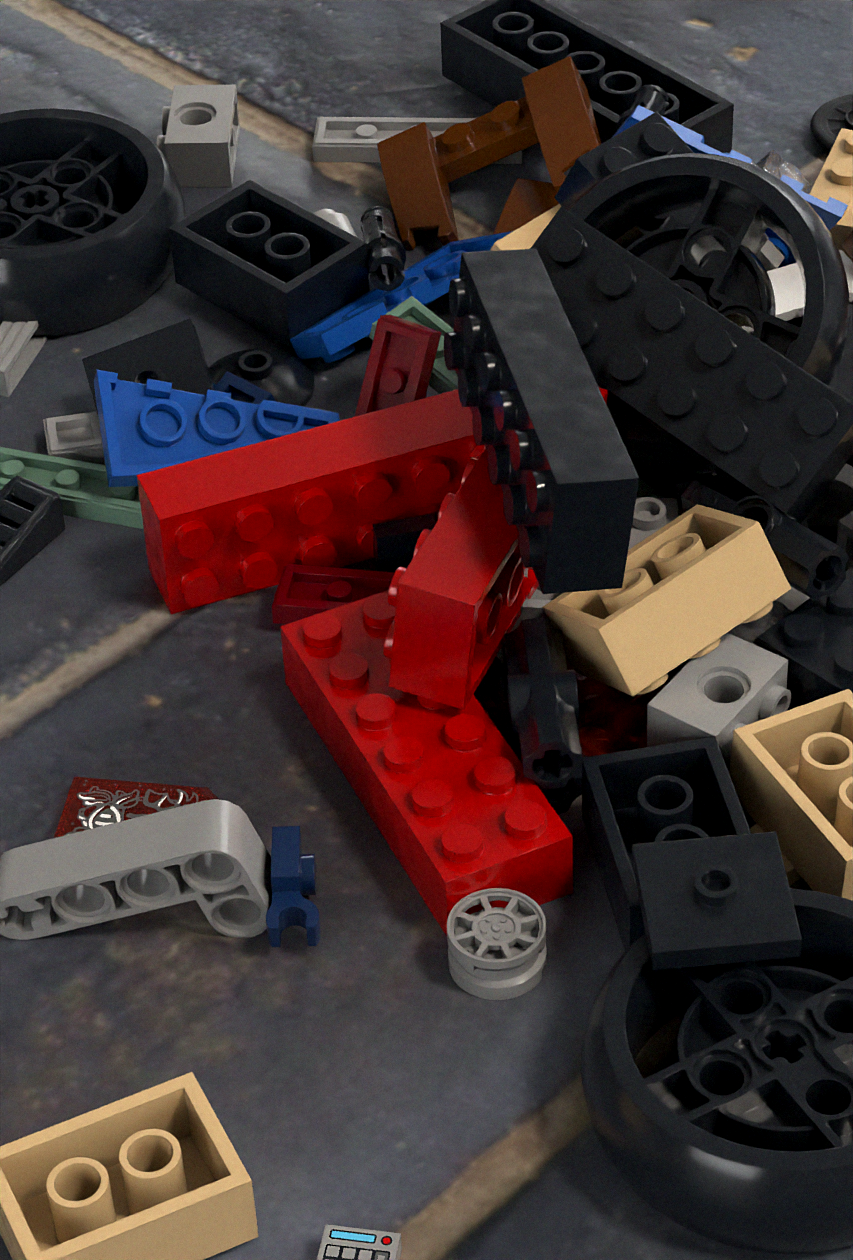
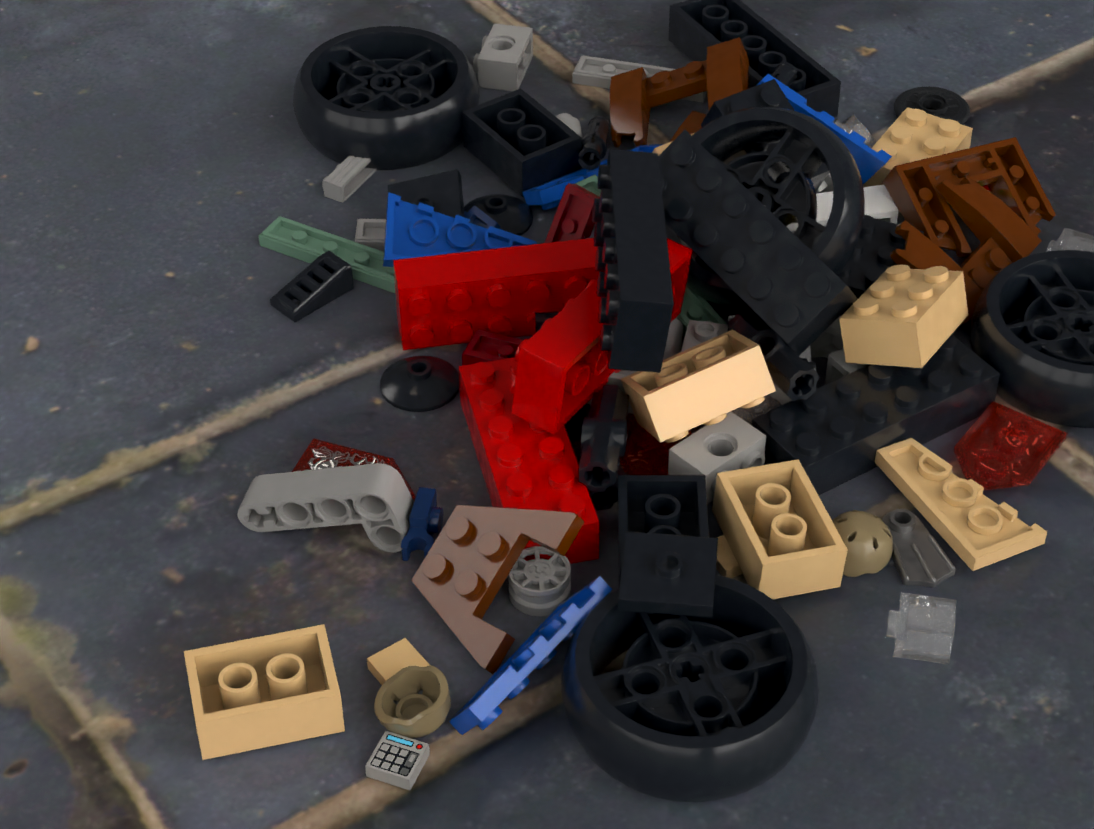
camera: 10 degrees right, 0 degrees up
none -> tan tile [367,638,431,685]
none -> dark tan helmet [374,666,451,739]
none -> black dish [380,356,460,412]
none -> reddish brown wing [411,505,584,674]
none -> blue wing [449,576,613,735]

